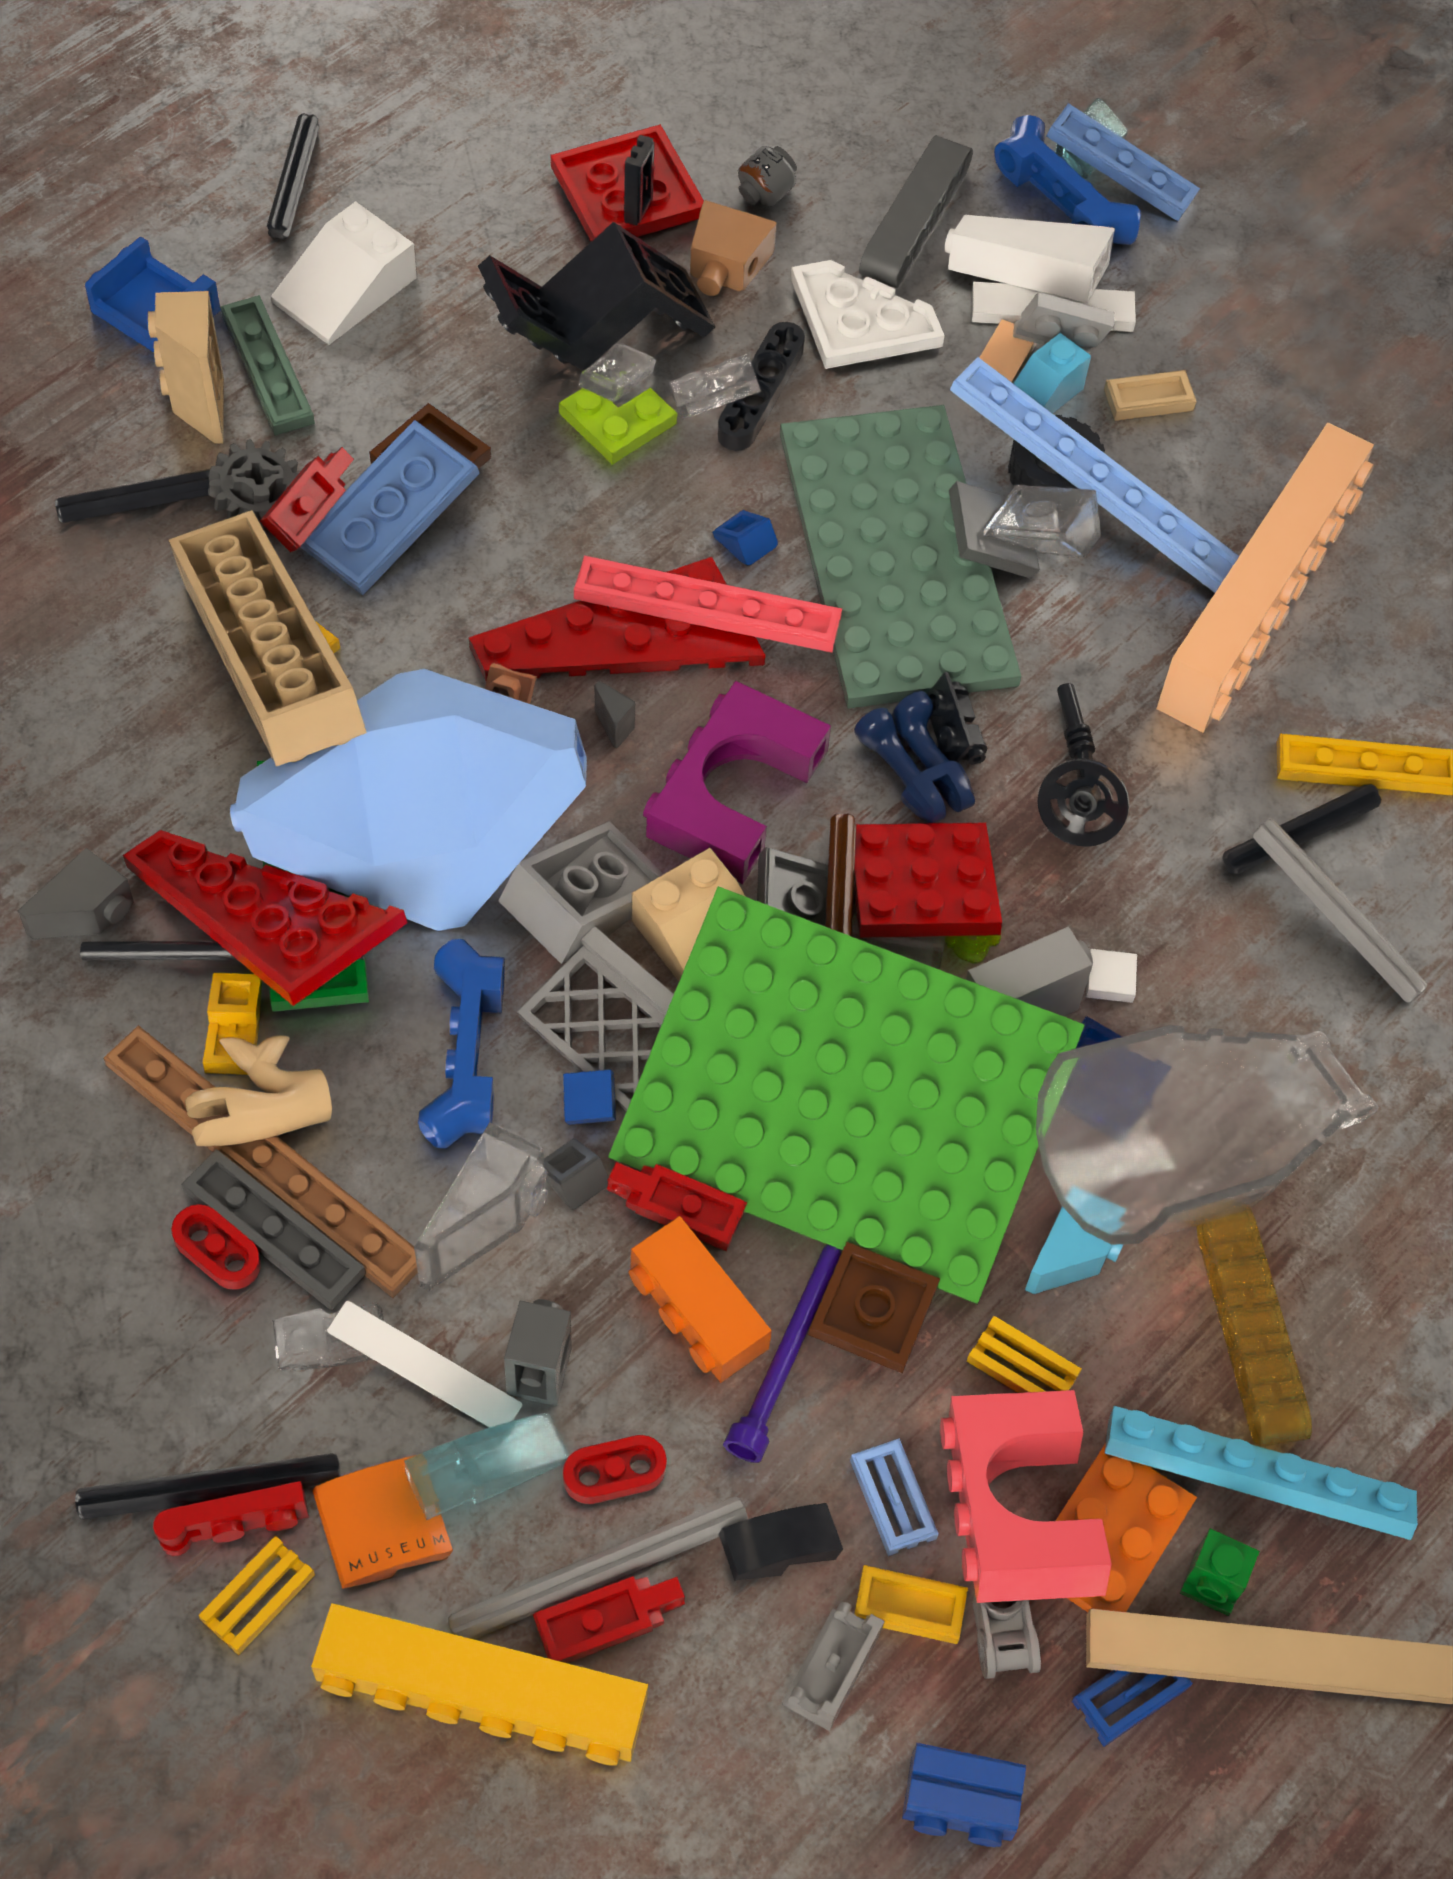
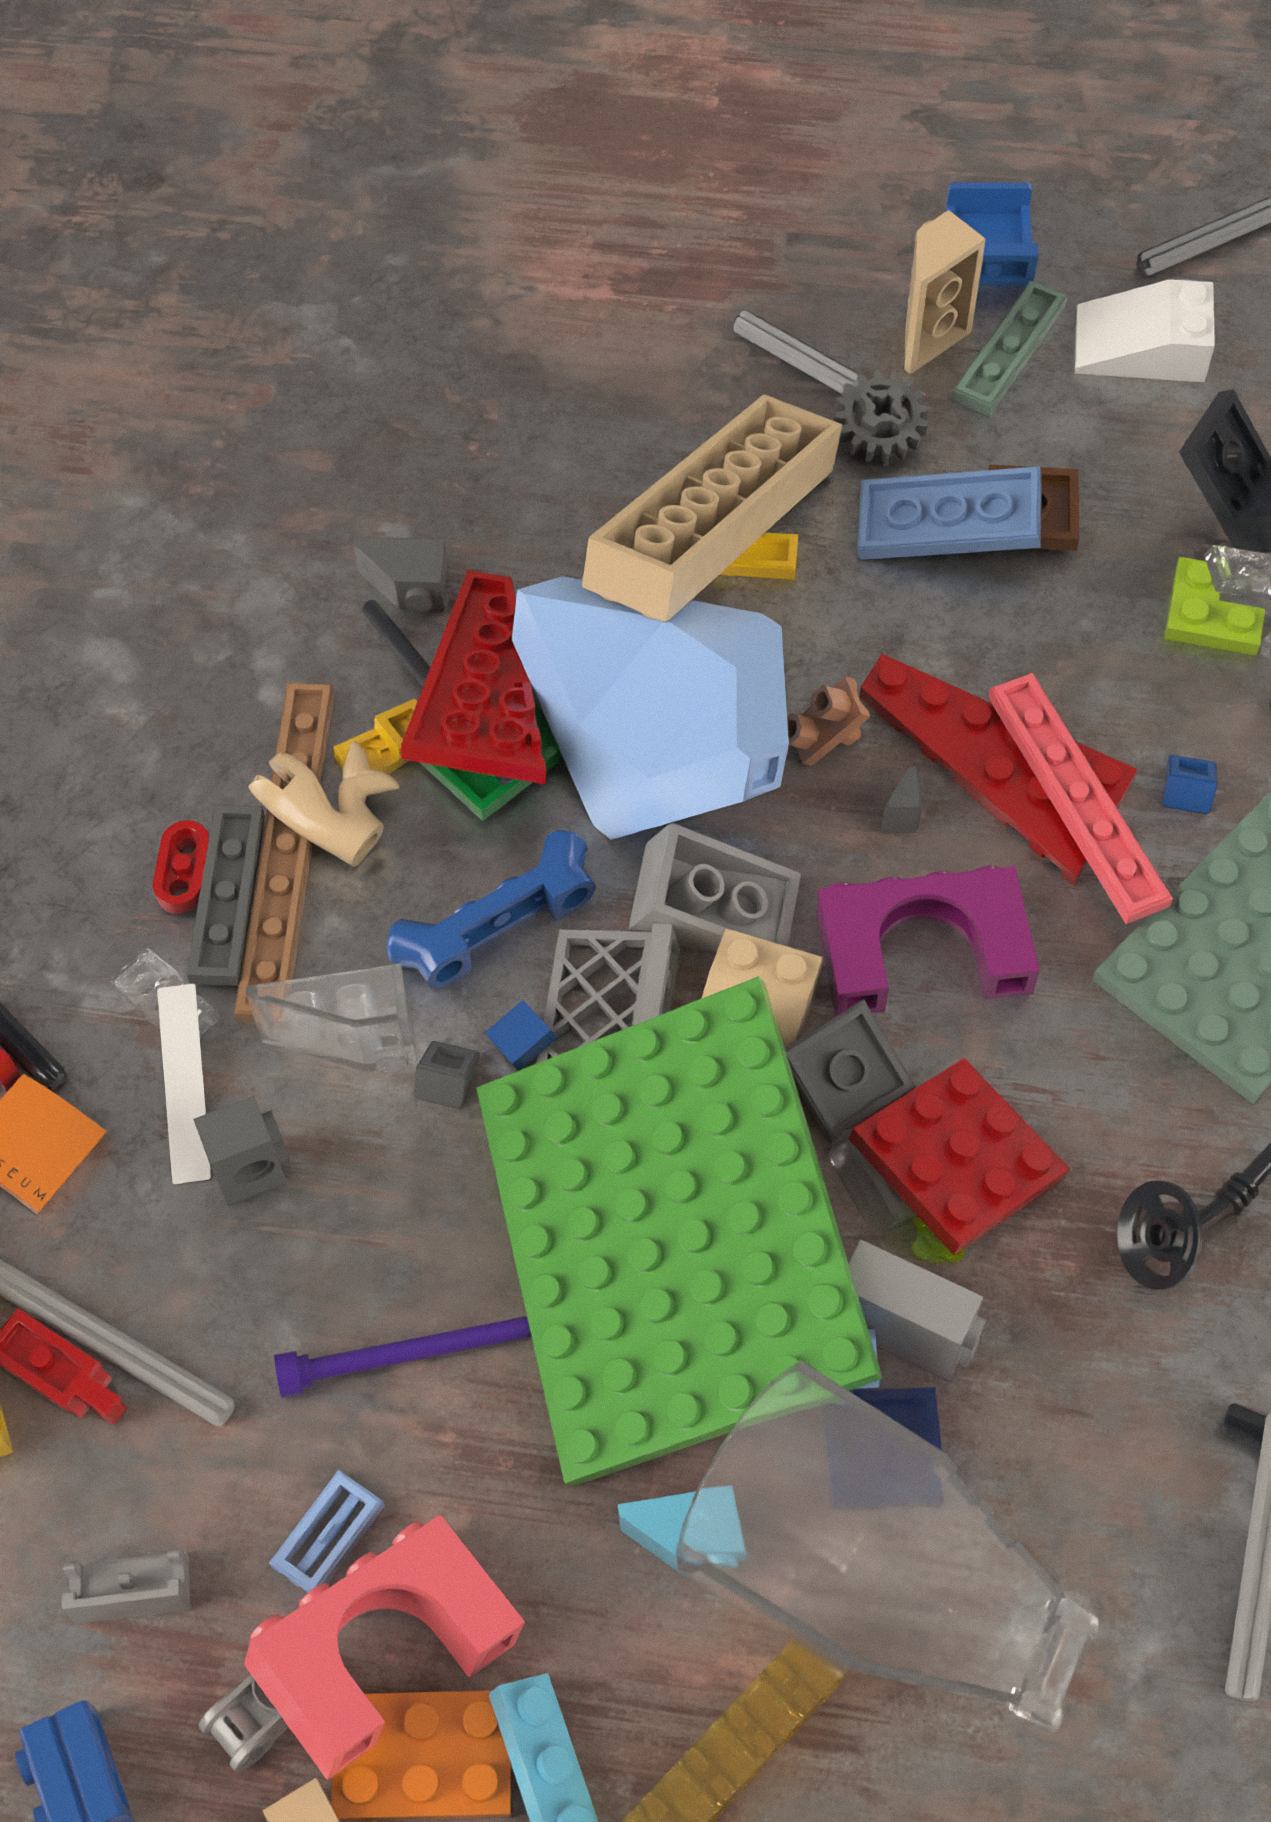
camera: 60 degrees right, 0 degrees up
hinge [260,447,354,553] -> none
clear light blue slope [404,1413,570,1520] -> none
red plate [563,1435,667,1504] -> none
red hinge [607,1162,747,1252] -> none
orange brick [628,1216,772,1383] -> none
black slope [719,1503,843,1581] -> none
reddish brown plate [808,1242,940,1374] -> none
reddish brown axle [825,813,856,936] -> none
dark blue piece [854,691,975,823] -> none
yellow tile [854,1565,968,1644] -> none
black hinge [927,672,988,765] -> none
yellow tile [966,1316,1082,1393] -> none
white tile [1086,949,1137,1003] -> none

